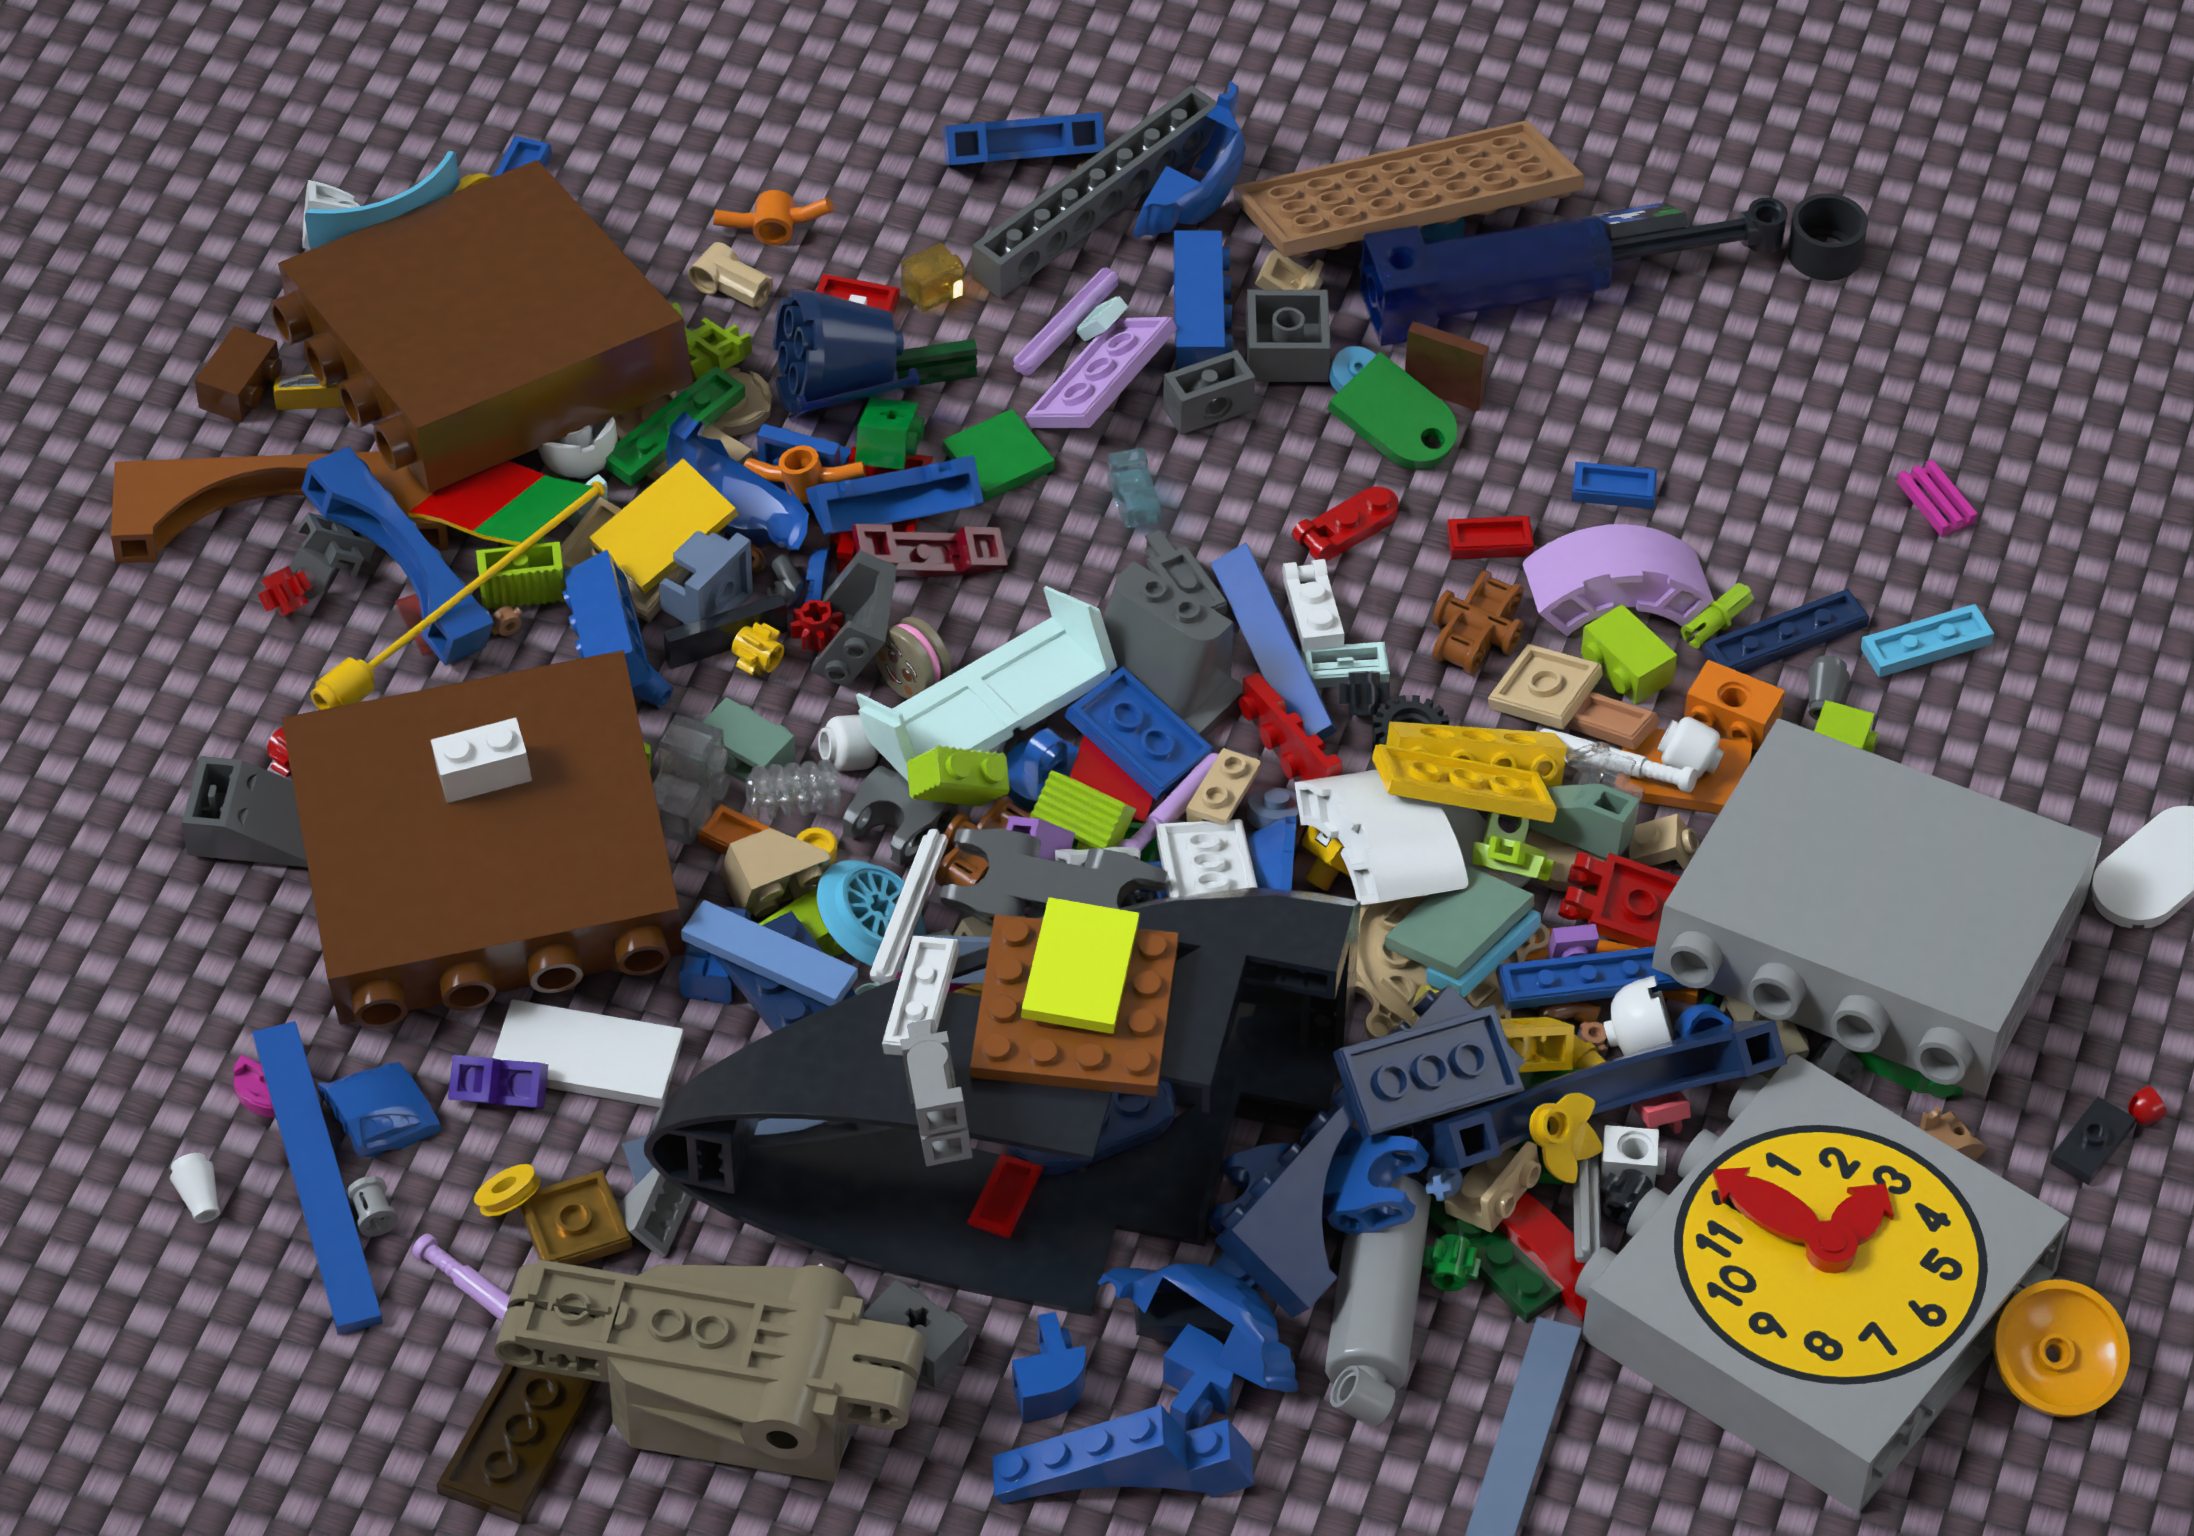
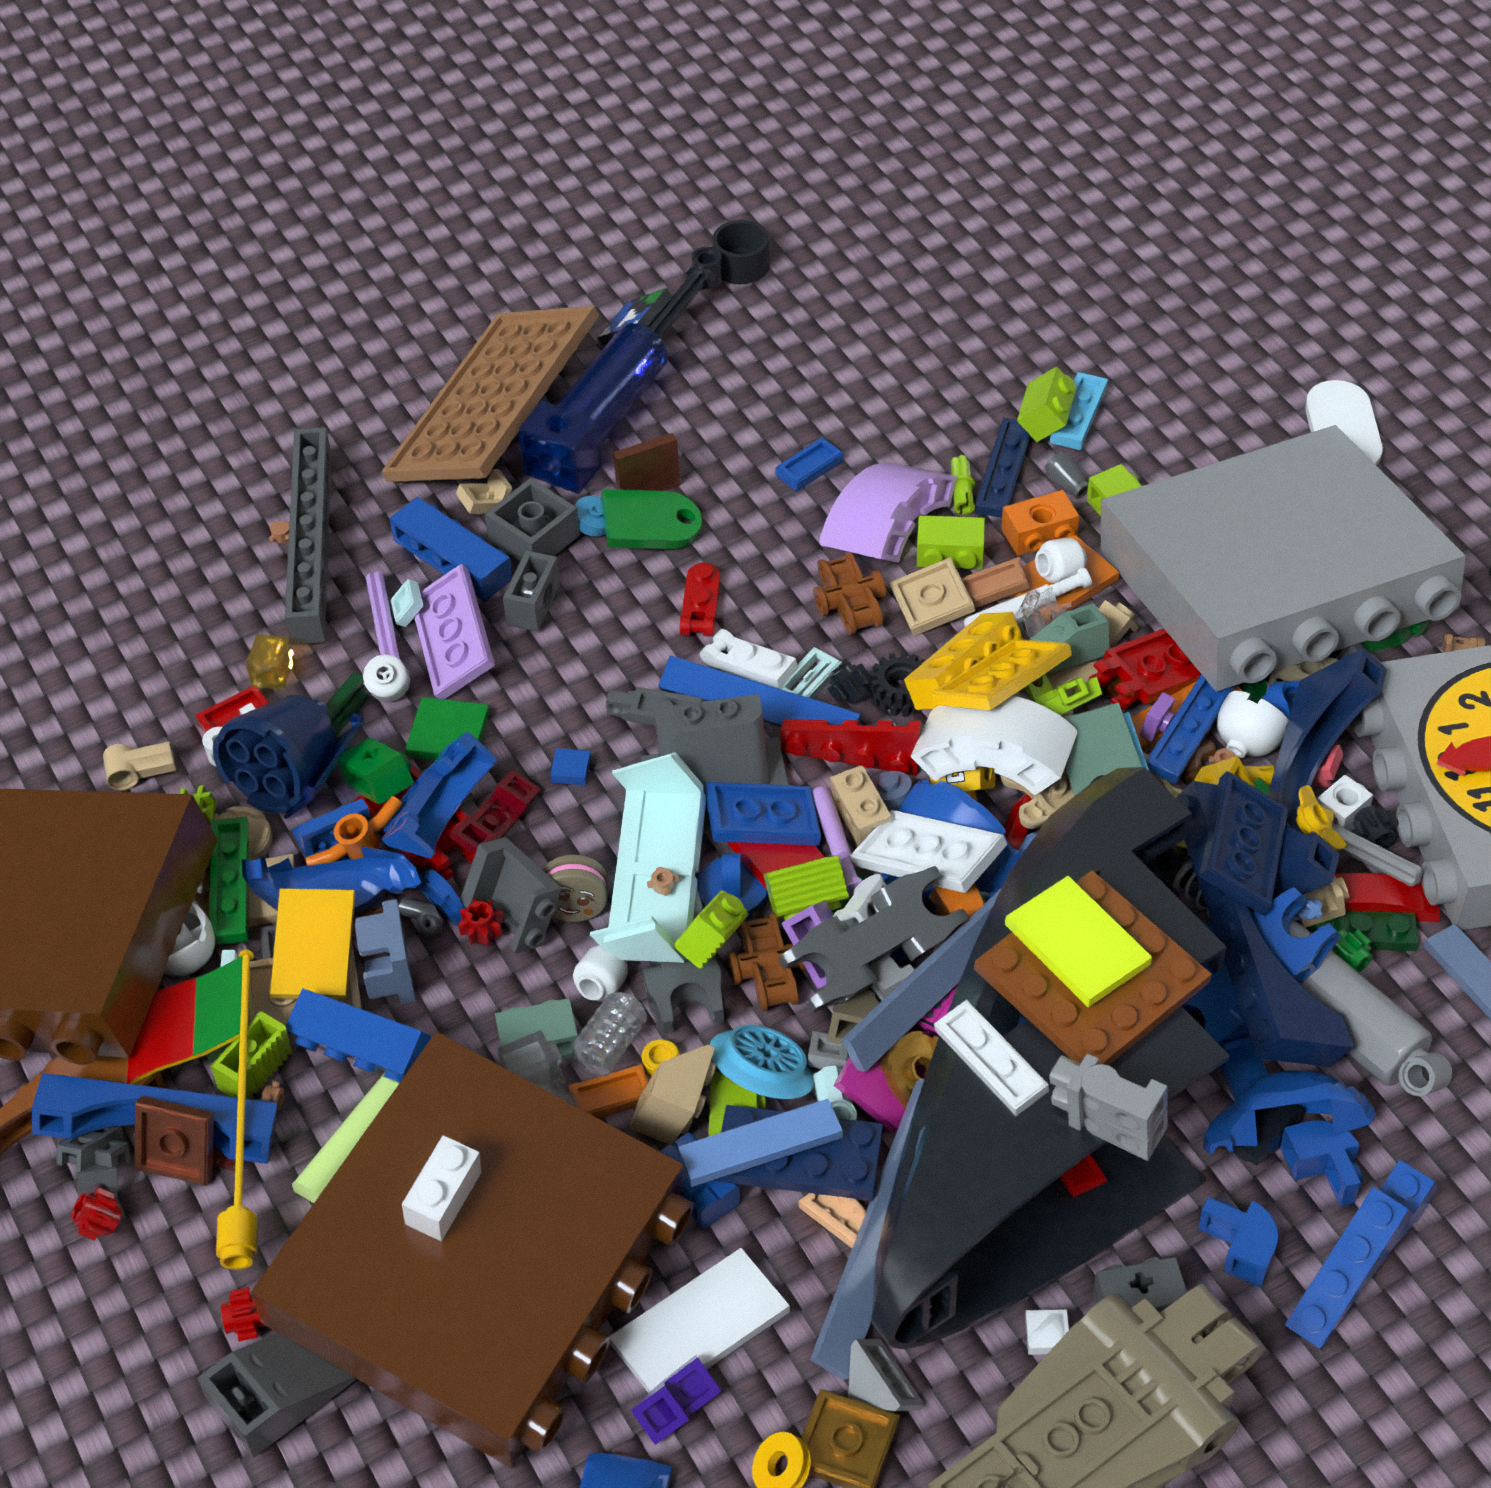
camera: 45 degrees left, 0 degrees up
black tile [663,594,788,669] -> none
orange piece [713,190,834,246] -> none
yellow gear [732,622,784,676] -> none
white axle [870,829,948,985] -> none
blue arch [942,112,1105,165] -> none
clear light blue leg [1107,447,1161,528] -> none
blue animal [1133,81,1246,238] -> none
red tile [1447,516,1534,560] -> none
dark pink tile [1897,459,1978,537] -> none
none -> copper tile [135,1096,214,1186]
none -> white head [363,654,410,702]
none -> blue tile [550,748,591,786]
none -> nougat piece [647,867,679,896]
none -> lime brick [1017,366,1077,442]

